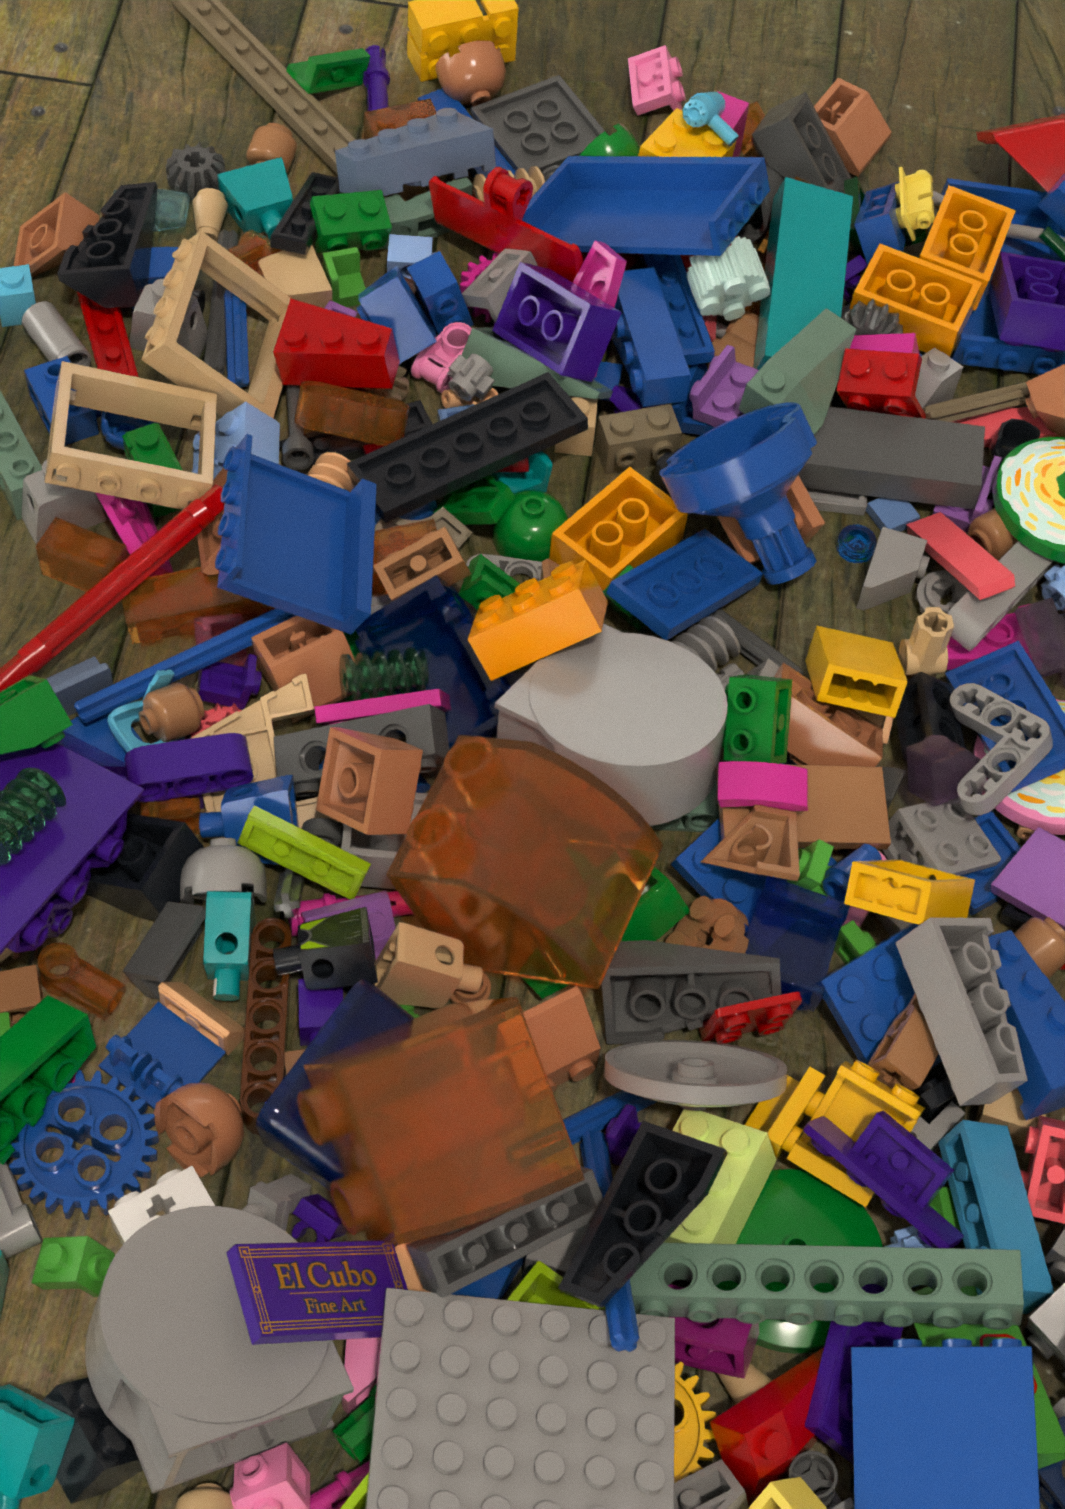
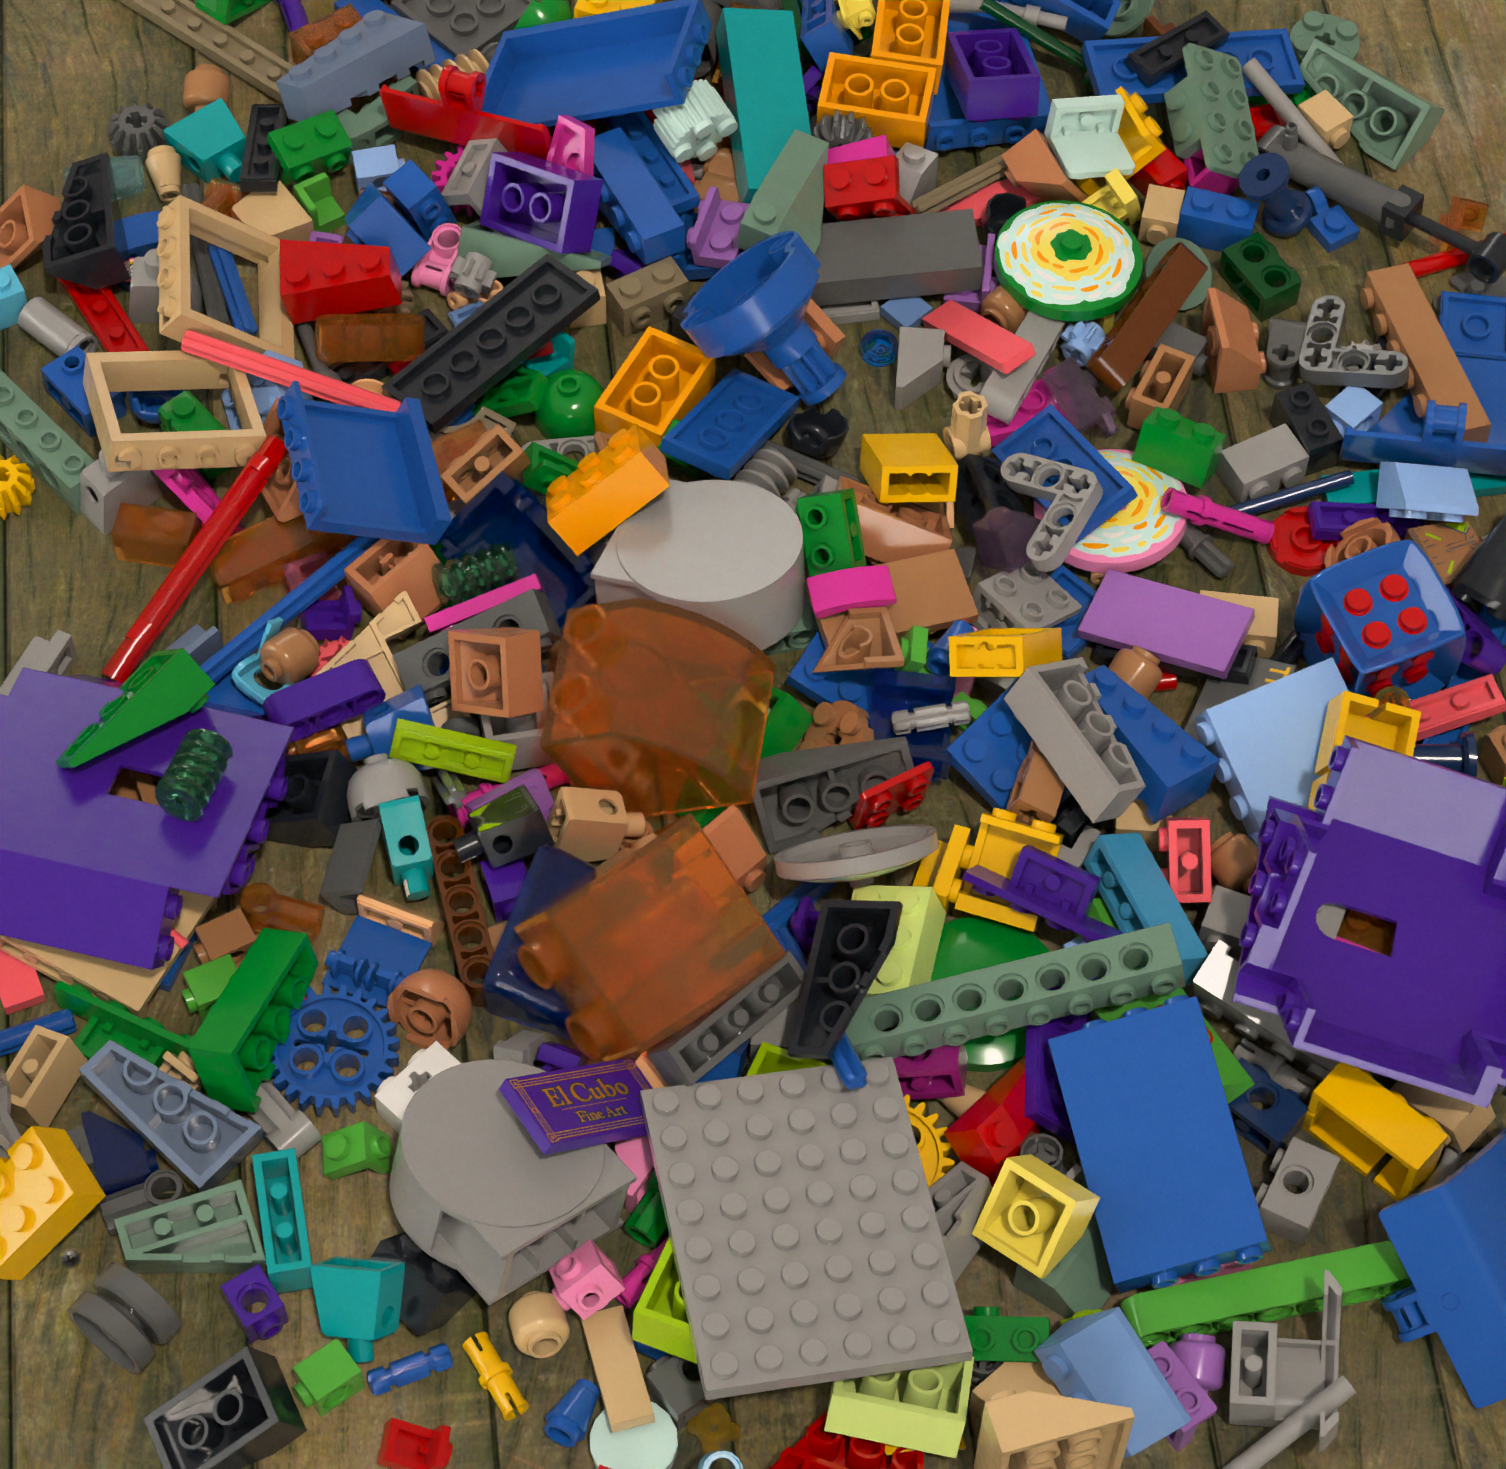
camera: 10 degrees left, 0 degrees up
none -> coral axle [181,330,402,412]
none -> black hair [787,406,849,459]
none -> light grey axle [891,700,971,735]

